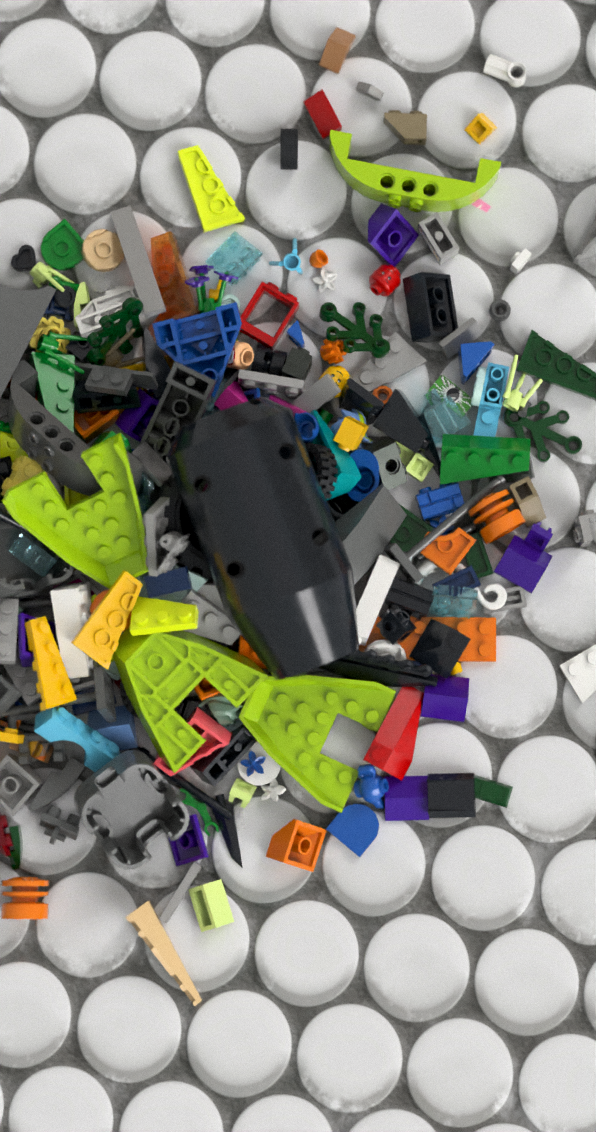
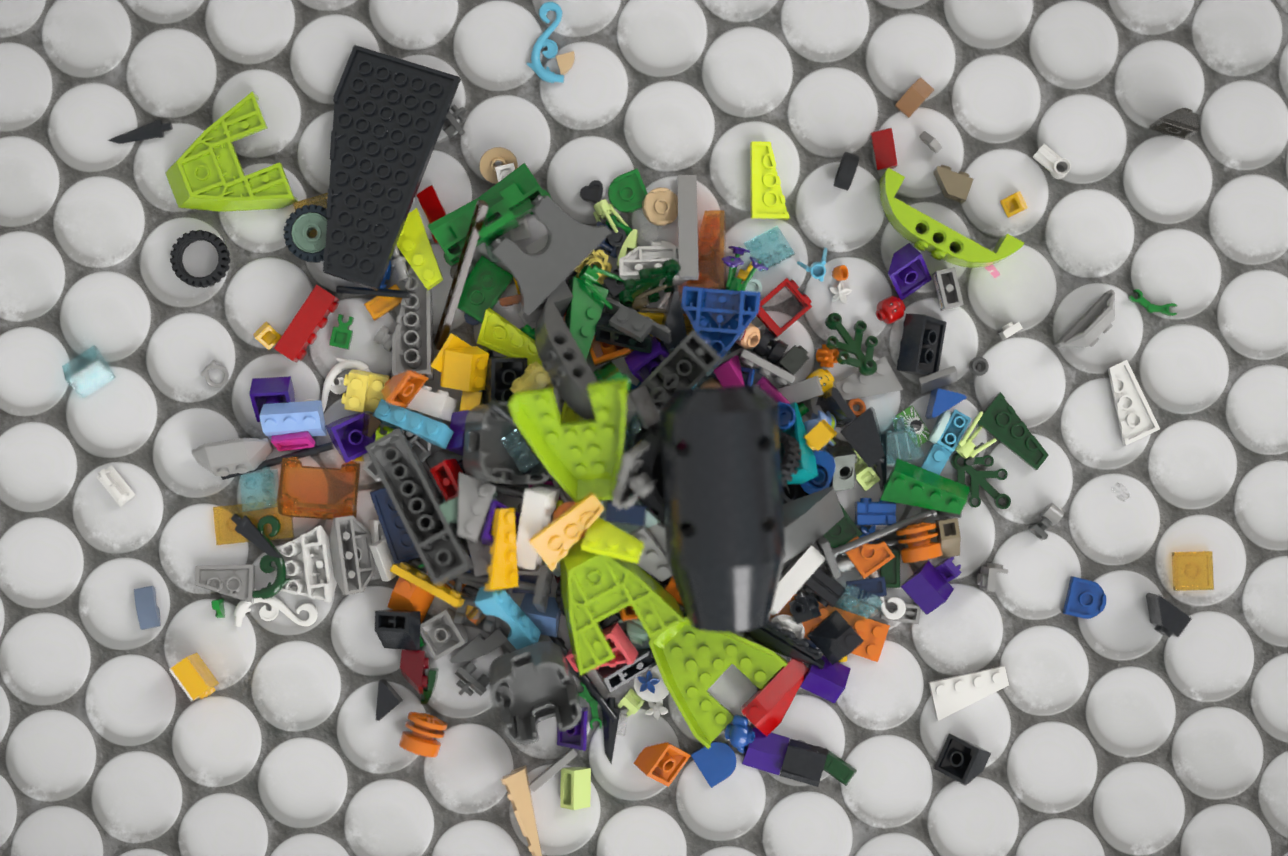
camera: 15 degrees right, 5 degrees up
blue slope [287,320,305,348] -> none

